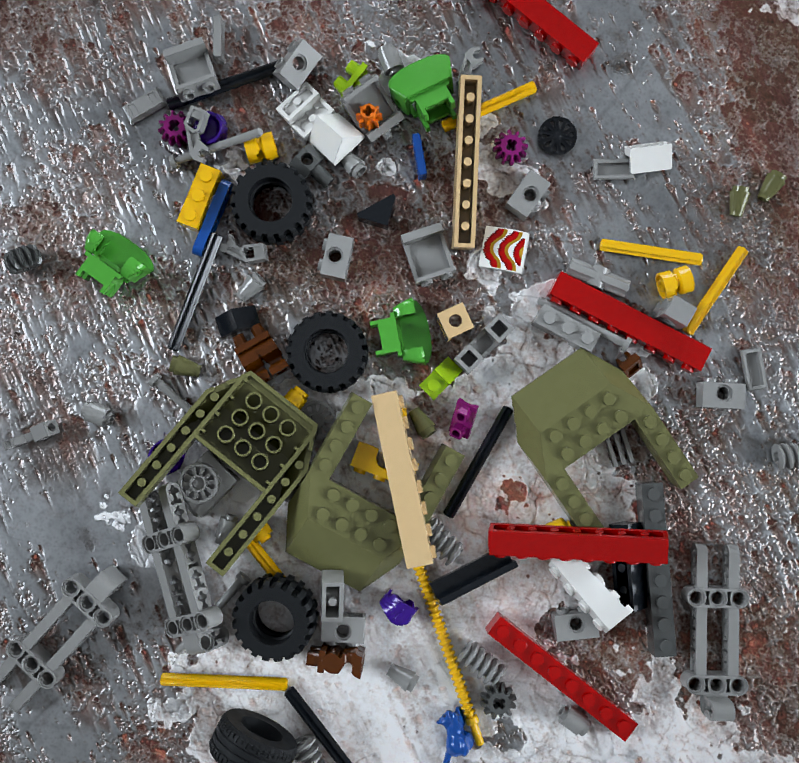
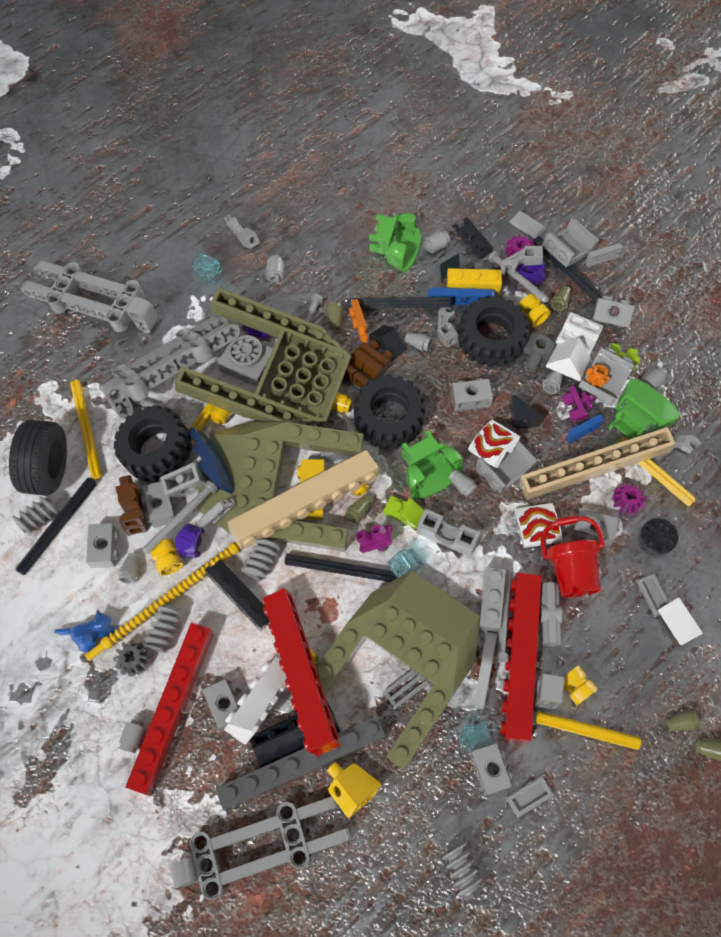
camera: 75 degrees right, 20 degrees down
dark grey gear [3,244,43,274] -> none
tan piece [435,302,474,342] -> none
yellow axle [599,239,703,266] -> none
none -> light grey brick [86,523,119,568]
none -> light grey bar [142,480,218,554]
none -> yellow wheel [150,538,184,576]
none -> dark blue slope [188,427,234,494]
none -> clear light blue brick [192,252,221,283]
none -> light grey tile [197,498,236,528]
none -> yellow torso [327,762,382,818]
none -> orange hinge [348,299,368,342]
none -> clear light blue brick [387,548,424,578]
none -> light grey brick [423,231,450,253]
none -> black slope [440,253,475,280]
none -> light grey cone [448,469,477,497]
none -> black hinge [452,217,493,259]
none -> clear light blue brick [458,722,493,754]
none -> slope [467,420,521,468]
none -> light grey beam [473,632,497,709]
none -> red piece [540,515,605,598]
none -> olive cone [551,286,571,312]
none -> magenta hips [562,386,596,422]

